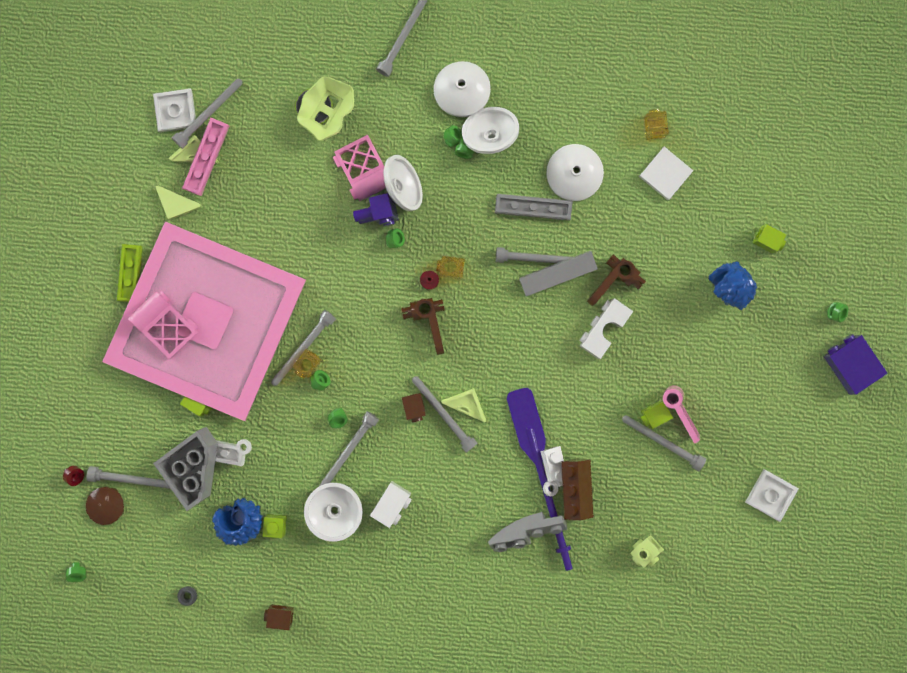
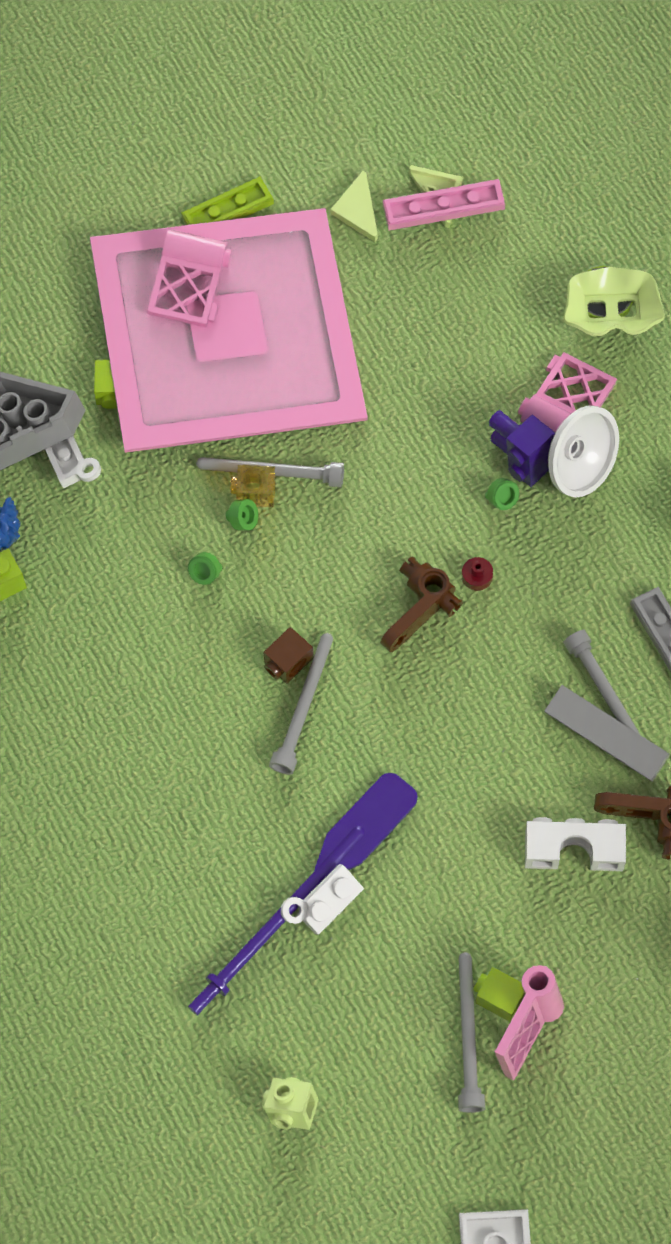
camera: 60 degrees right, 20 degrees down
white tile [153,89,196,133] -> none
light grey piece [172,79,242,149] -> none
white dish [304,483,363,541] -> none
light grey piece [319,411,379,486] -> none
white brick [370,481,412,528] -> none
clear yellow brick [436,256,465,279] -> none
yellowish green tile [441,388,486,422] -> none
light grey slope [488,512,568,552] -> none
reddish brown brick [561,459,594,521] -> none

